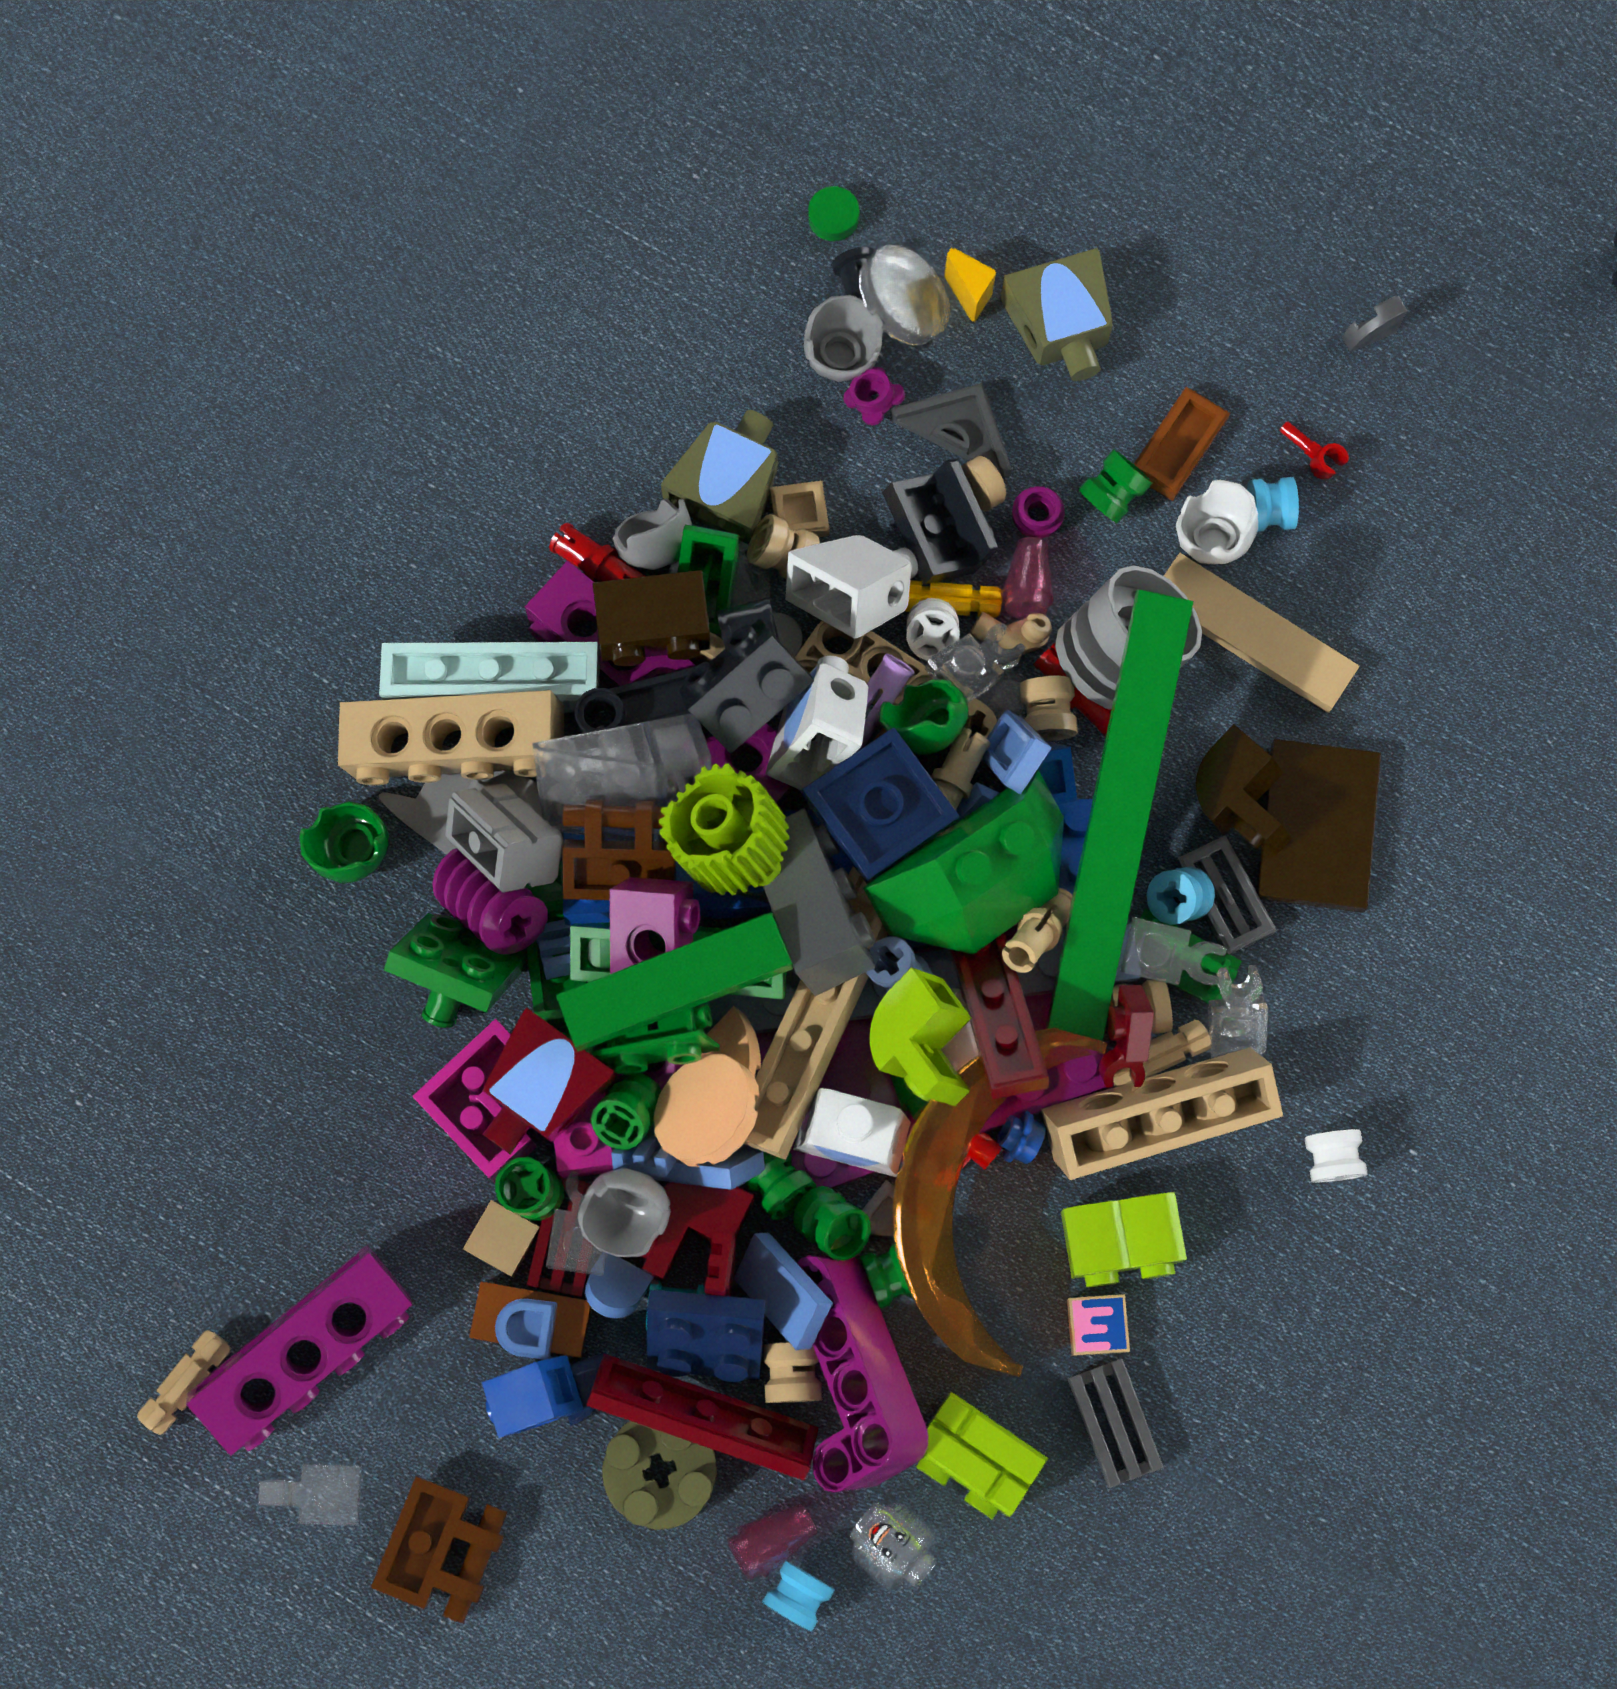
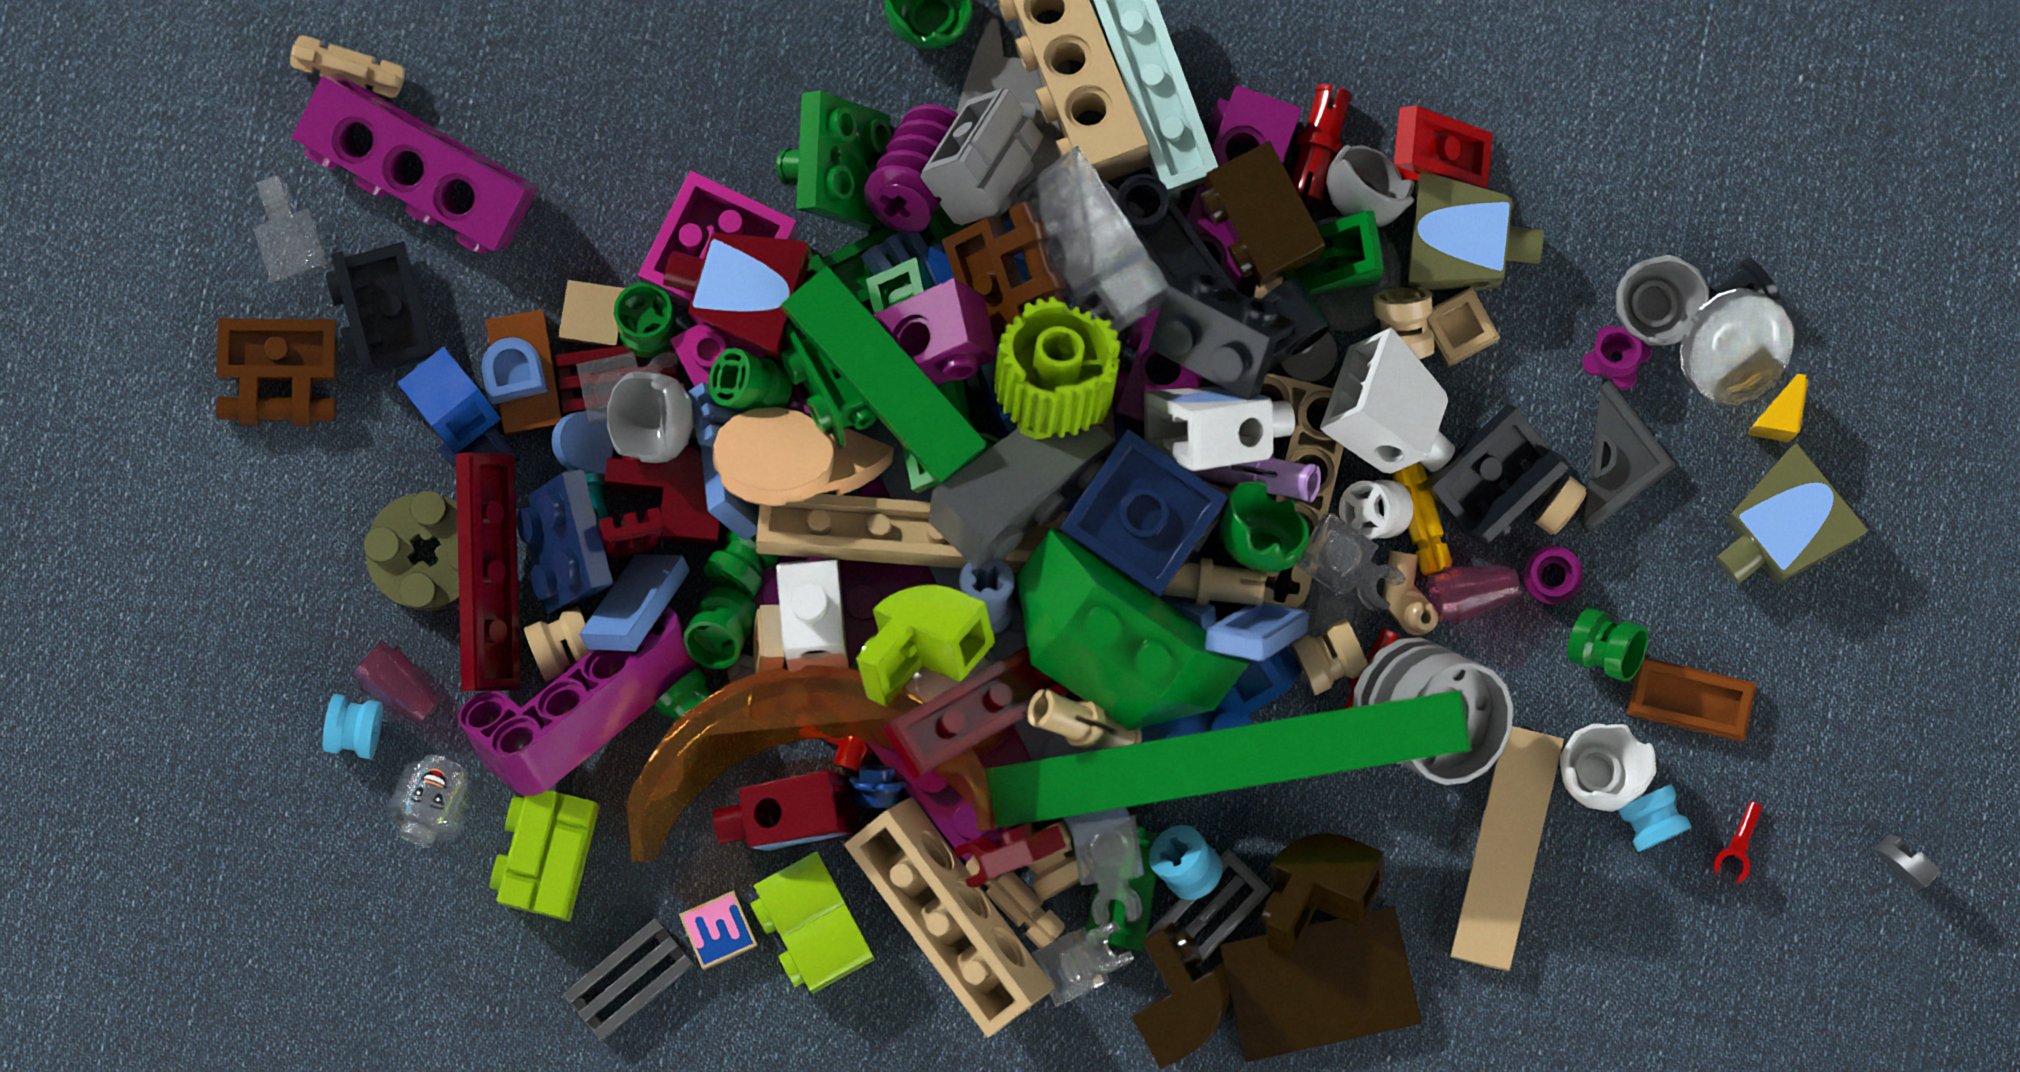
camera: 75 degrees right, 5 degrees up
green tile [808,186,859,241] -> none
none -> black bracket [326,241,435,375]
none -> dark red torso [713,770,860,852]
none -> tan tile [752,605,785,686]
none -> dark brown brick [1131,921,1230,1070]
none -> red slope [1394,106,1493,189]

